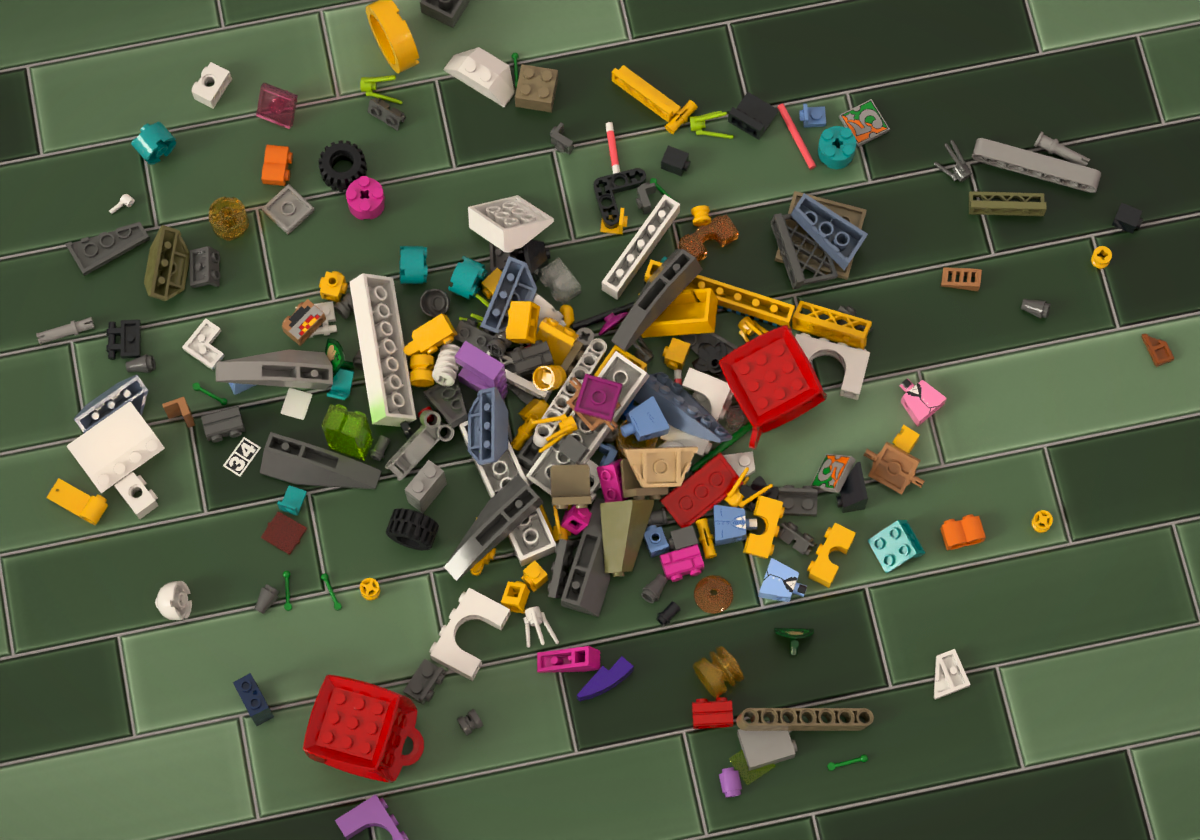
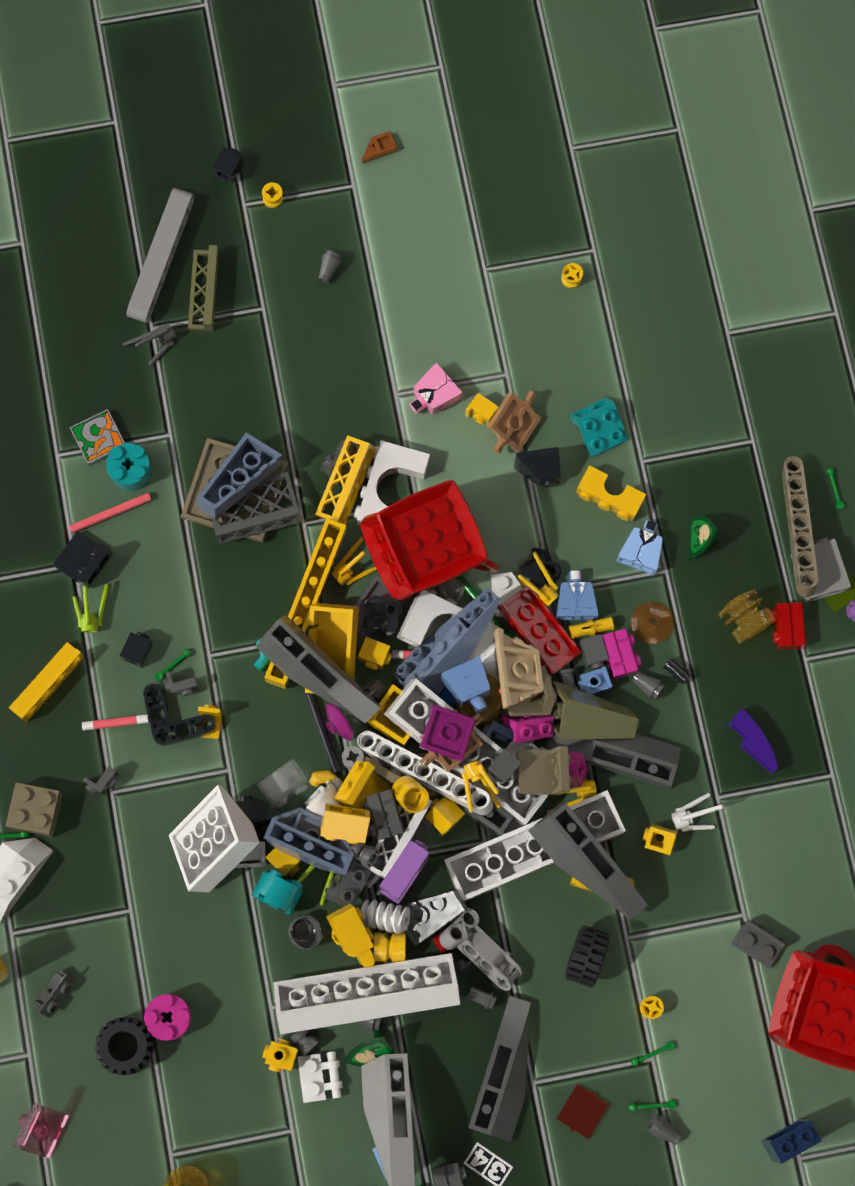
camera: 95 degrees left, 5 degrees up
orange brick [261,145,293,186] -> none
light grey tile [262,184,315,235] -> none
teal bracket [277,485,307,516] -> none
white sticker [281,388,312,420] -> none
brick [282,299,326,346] -> none
clear neon green piece [322,404,373,461] -> none
teal bracket [327,368,354,400] -> none
lime plant [360,75,403,104] -> none
teal brick [399,246,428,284] -> none
light grey brick [404,460,447,513] -> none
white arch [429,588,511,681] -> none
dark grey wheel [457,709,484,736] -> none
sand blue wedge [468,387,508,465] -> none
yellow pin [510,414,539,451] -> none
yellow brick [521,560,548,592] -> none
dark pink slope [537,646,600,673] -> none
dark grey wing [548,539,580,598] -> none
white brick [602,194,680,300] -> none
yellow pin [665,100,698,134] -> none
clear orange arch [679,214,739,262] -> none
yellow wheel [691,205,712,226] -> none
yellow arch [743,496,785,559] -> none
dark grey bracket [778,485,818,517] -> none
dark grey hinge [778,521,817,556] -> none
medium blue bracket [799,103,826,128] -> none
tile [810,454,856,493] -> none
white wing [934,649,971,700] -> none
orange brick [940,514,986,551] -> none
medium nougat slope [941,268,982,291] -> none
light grey pin [1034,131,1090,166] -> none

